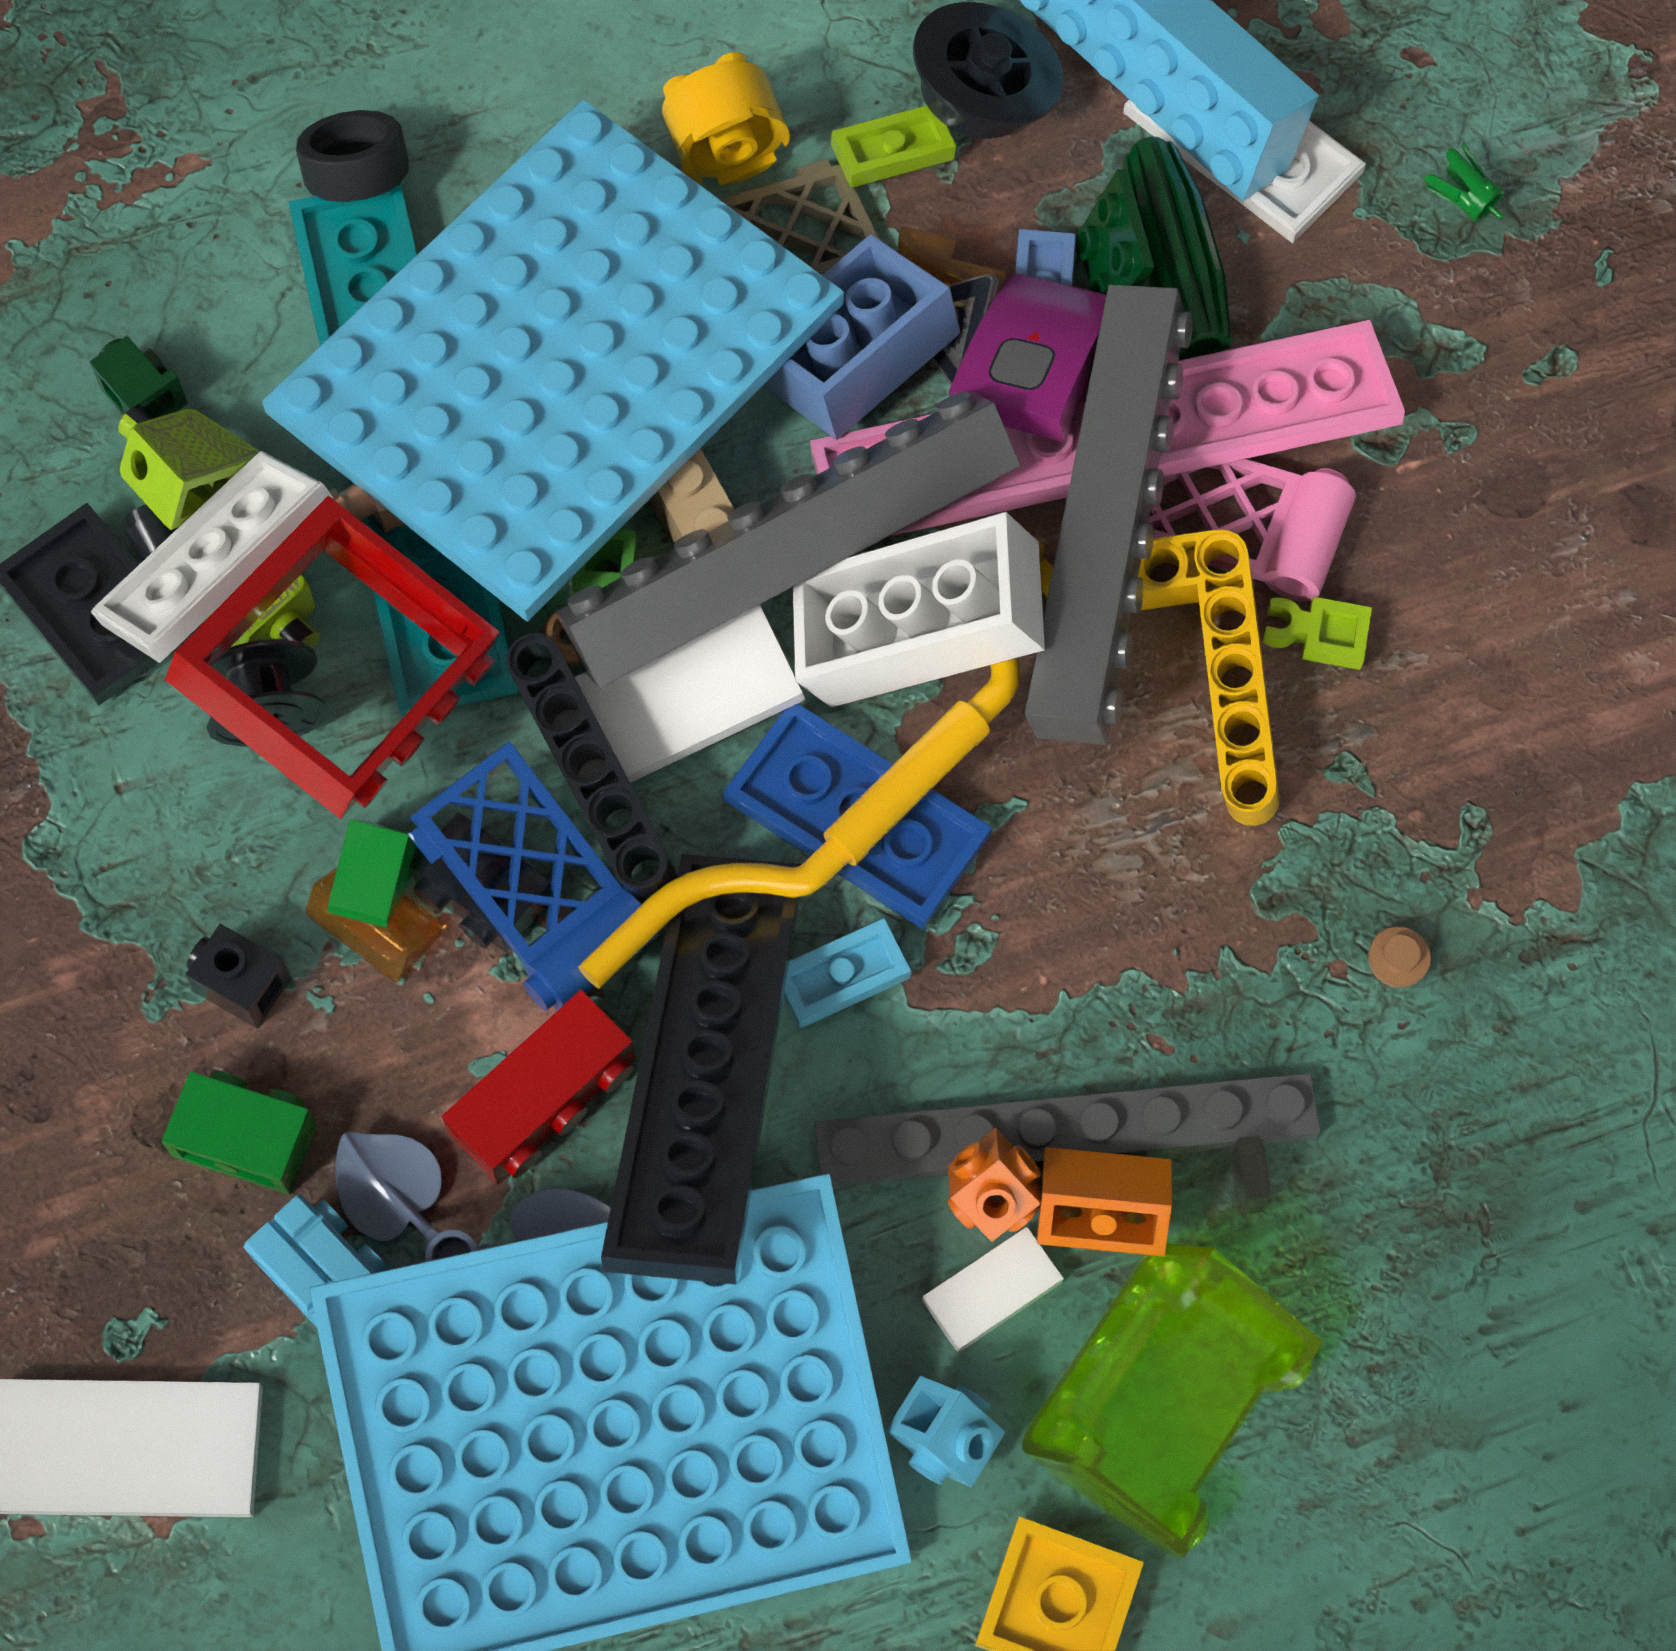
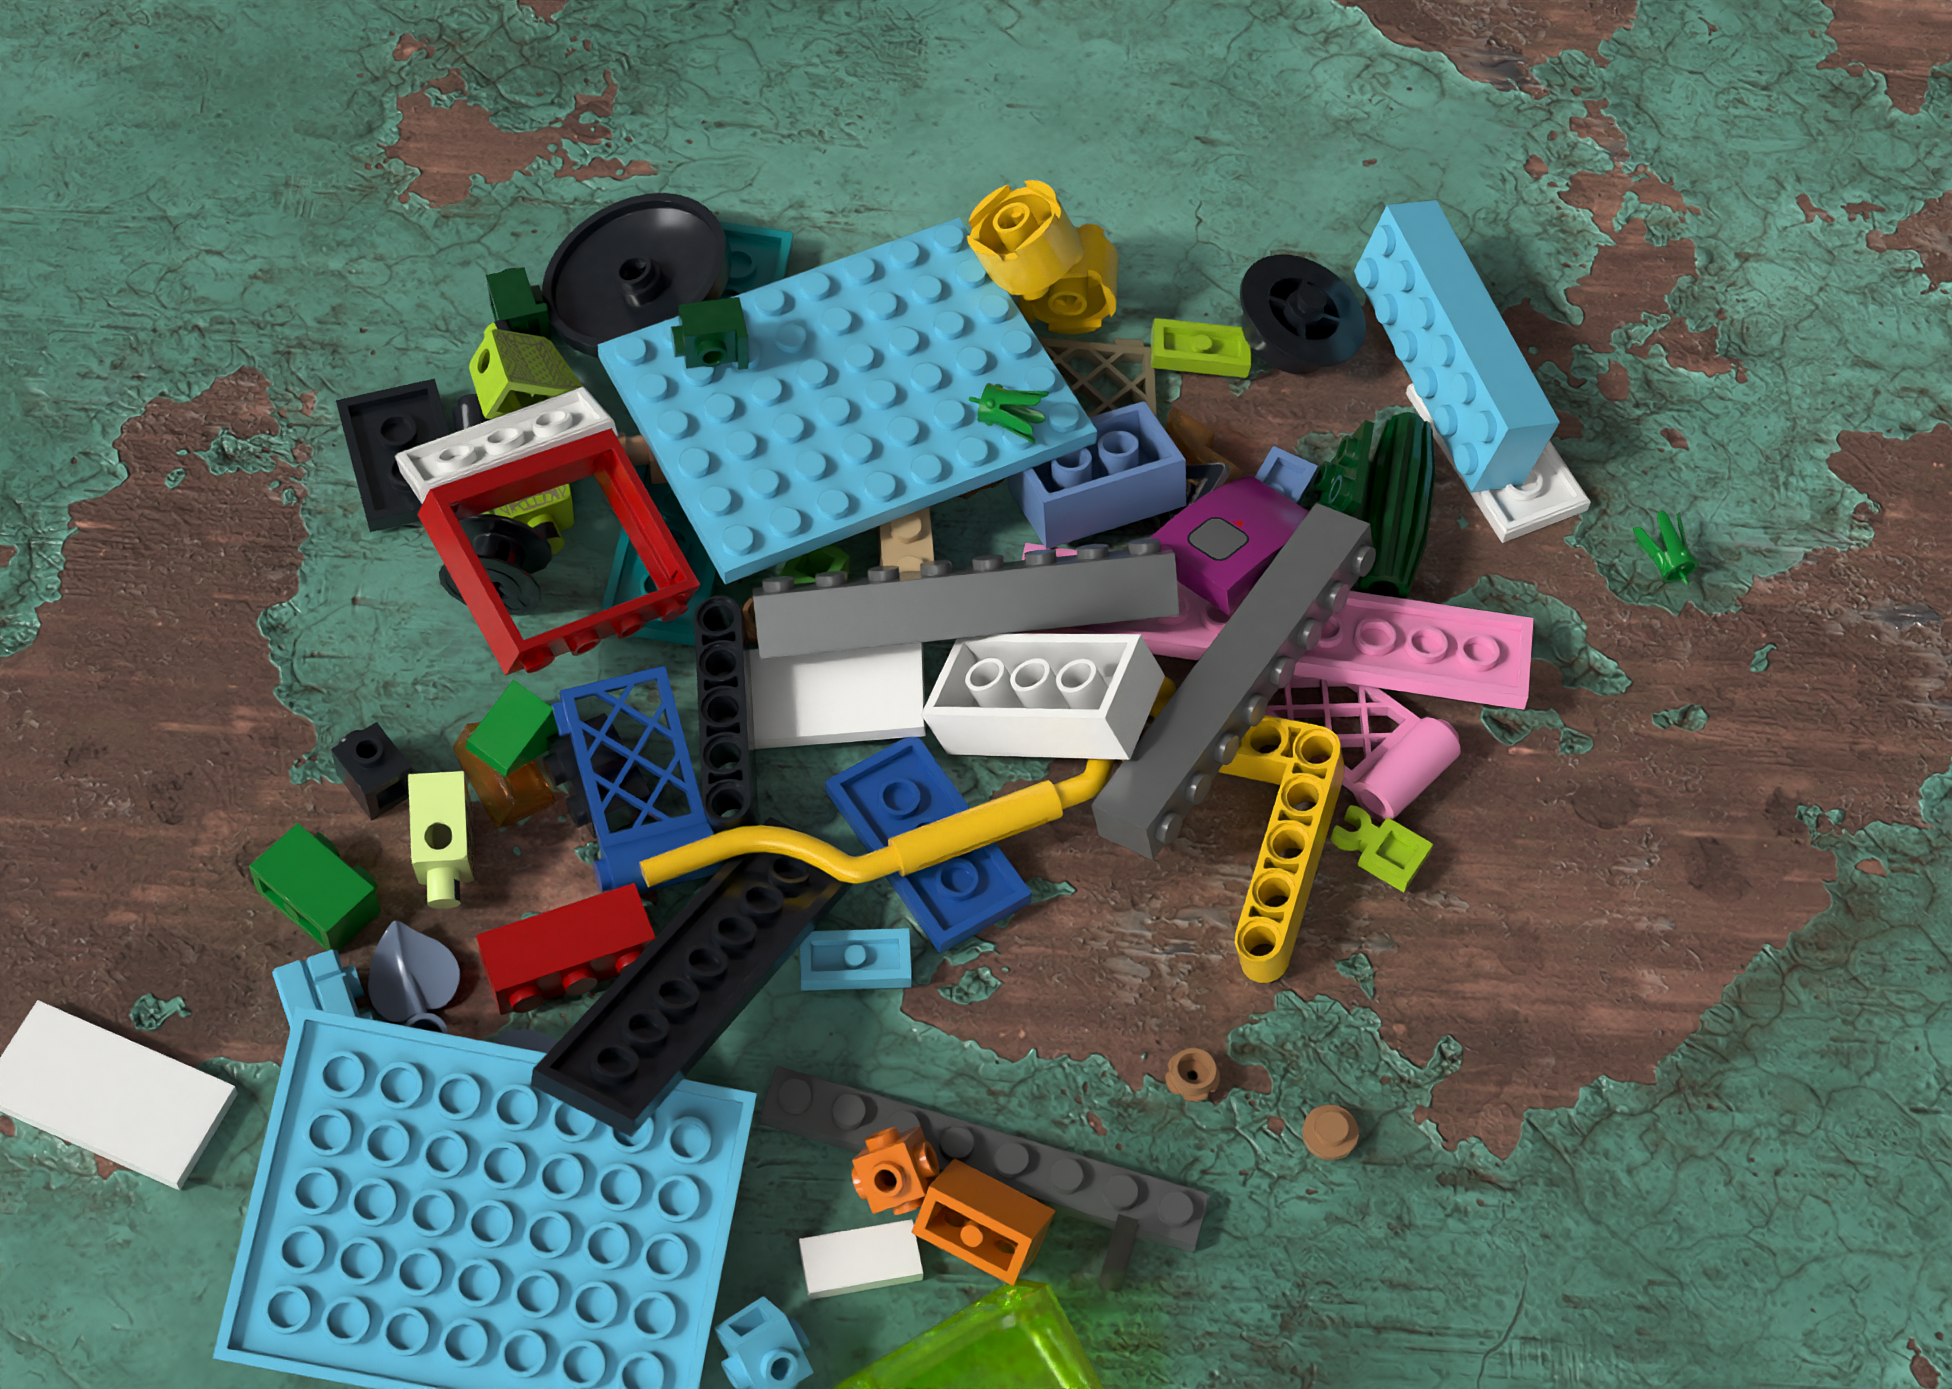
camera: 20 degrees right, 10 degrees down
black tyre [296,110,409,202] -> none
none -> yellowish green torso [408,771,474,909]
none -> black dish [542,193,732,358]
none -> dark green brick [670,297,748,370]
none -> yellow brick [967,180,1084,300]
none -> green piece [969,383,1049,444]
none -> medium nougat plate [1165,1048,1220,1102]

